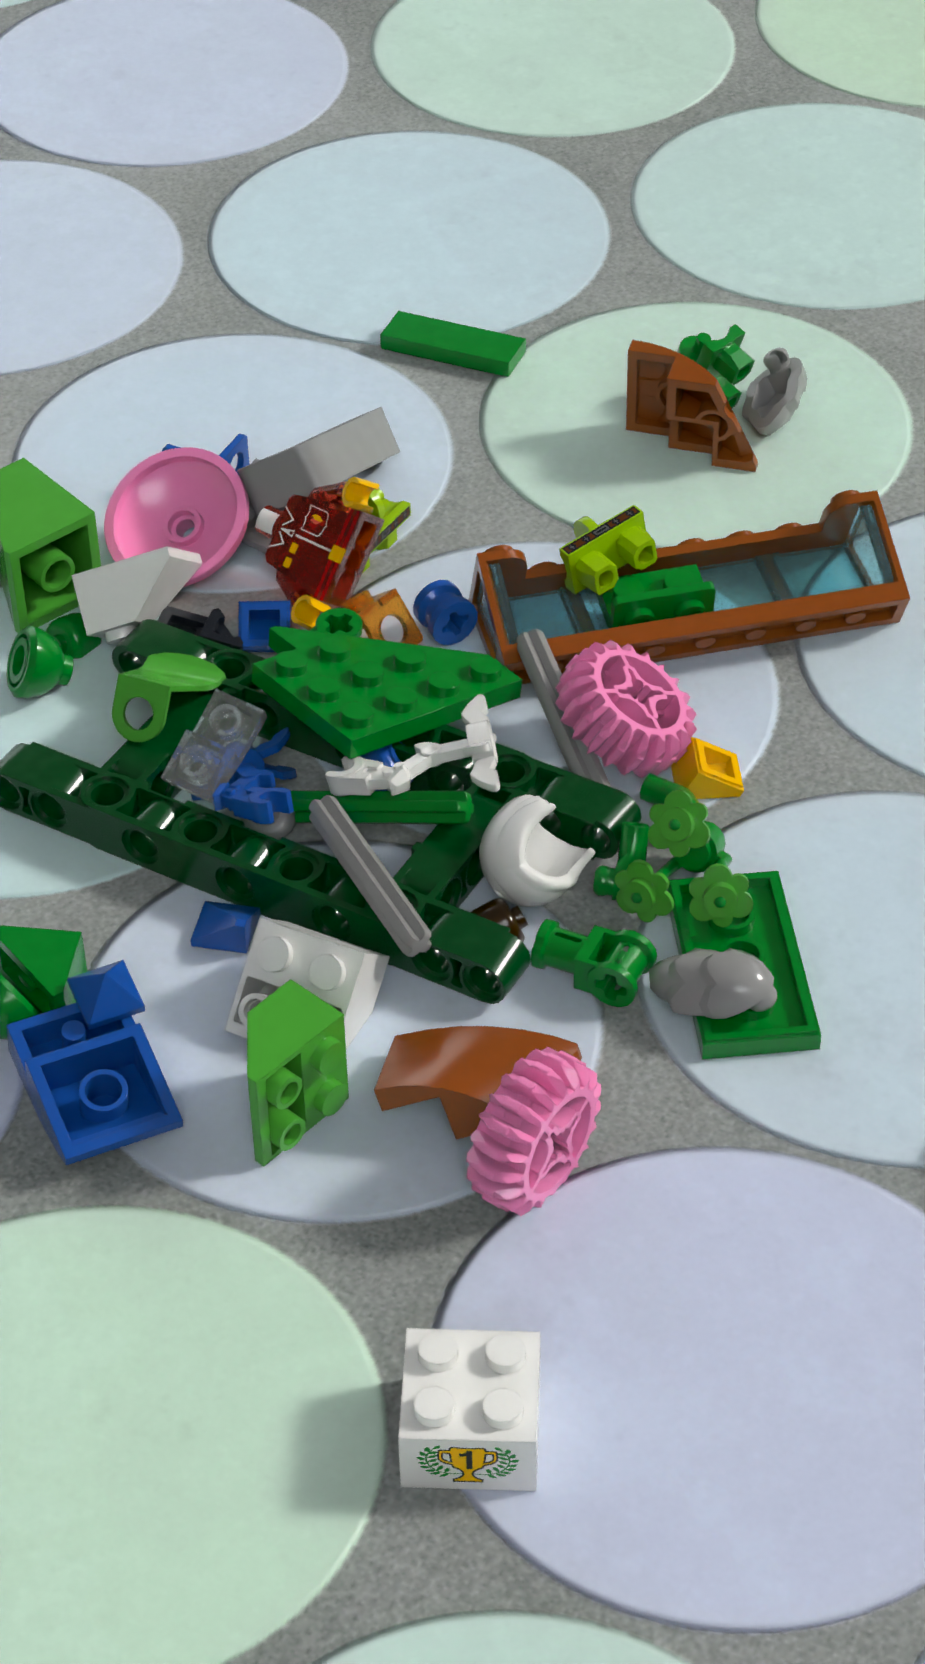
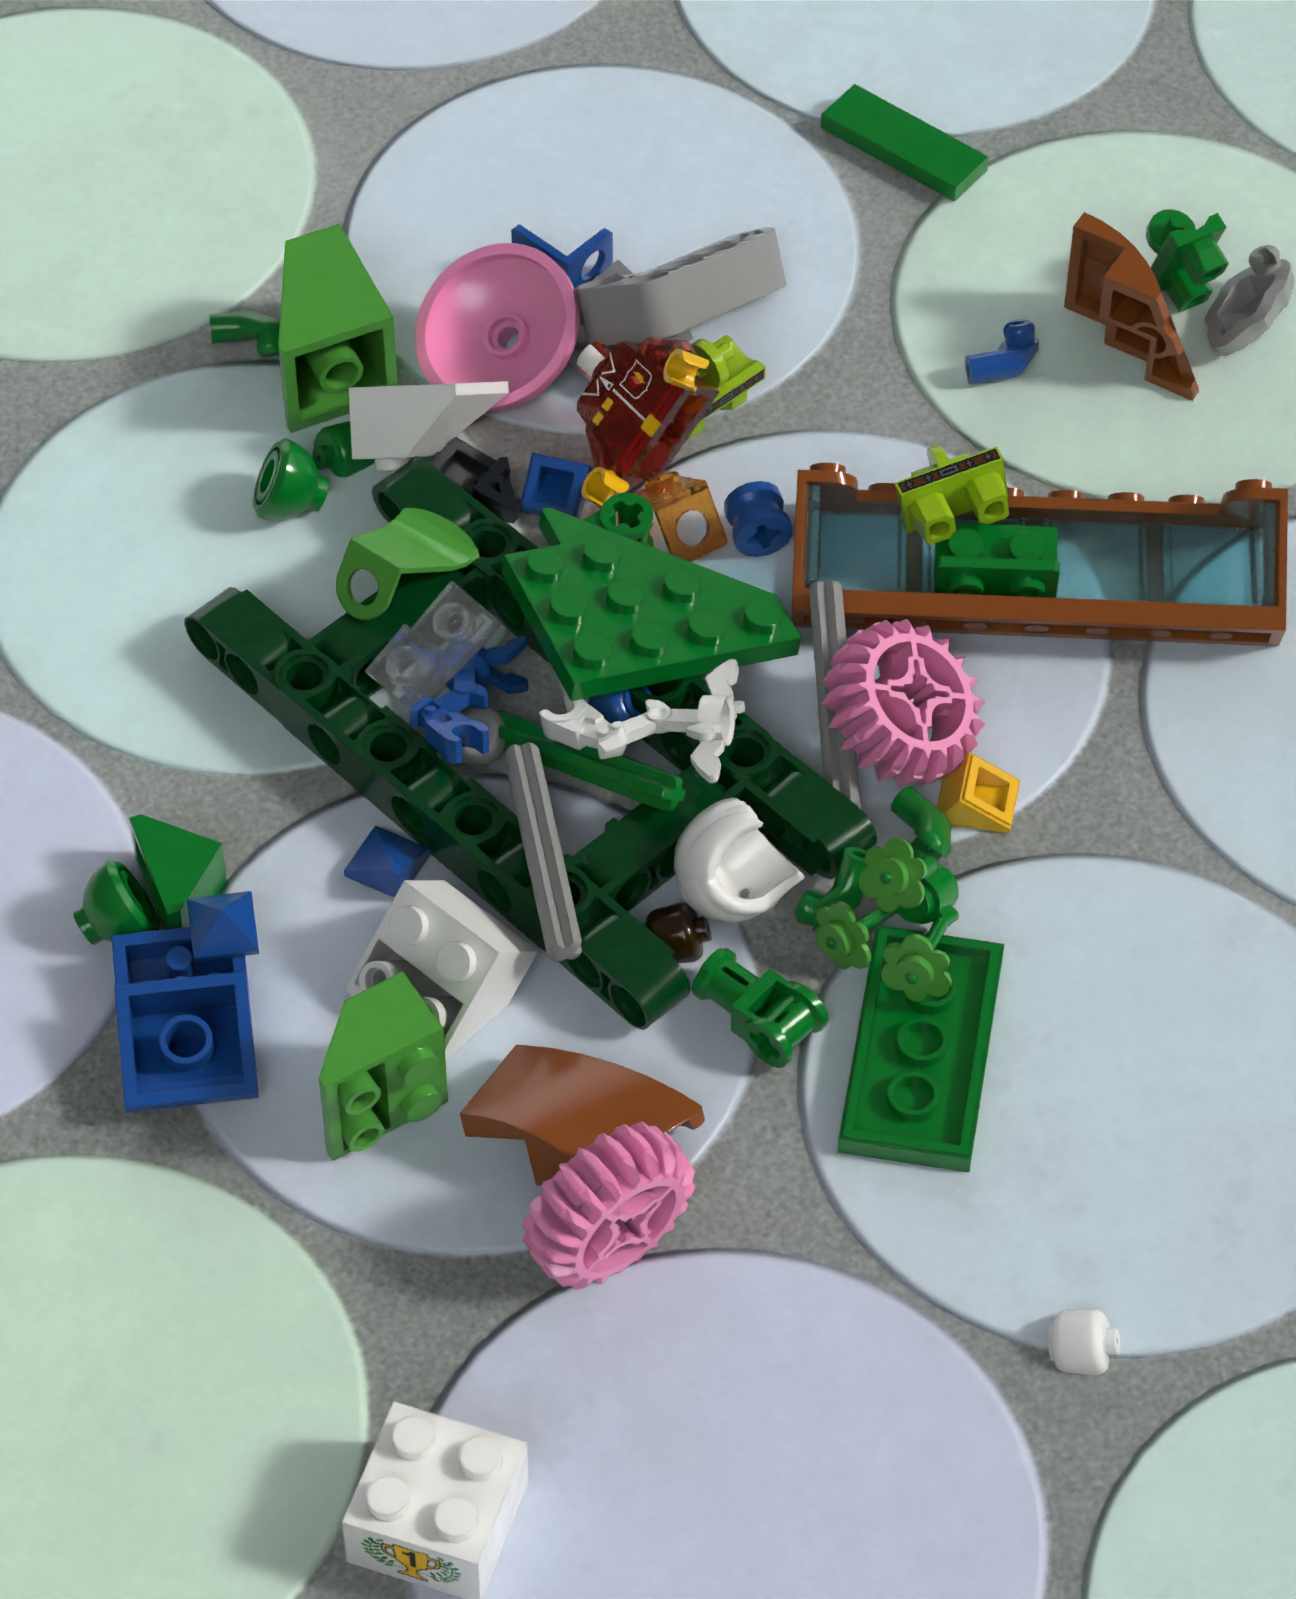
camera: 15 degrees right, 10 degrees up
light grey arm [649,948,777,1019] -> none
none -> blue arm [965,319,1039,384]

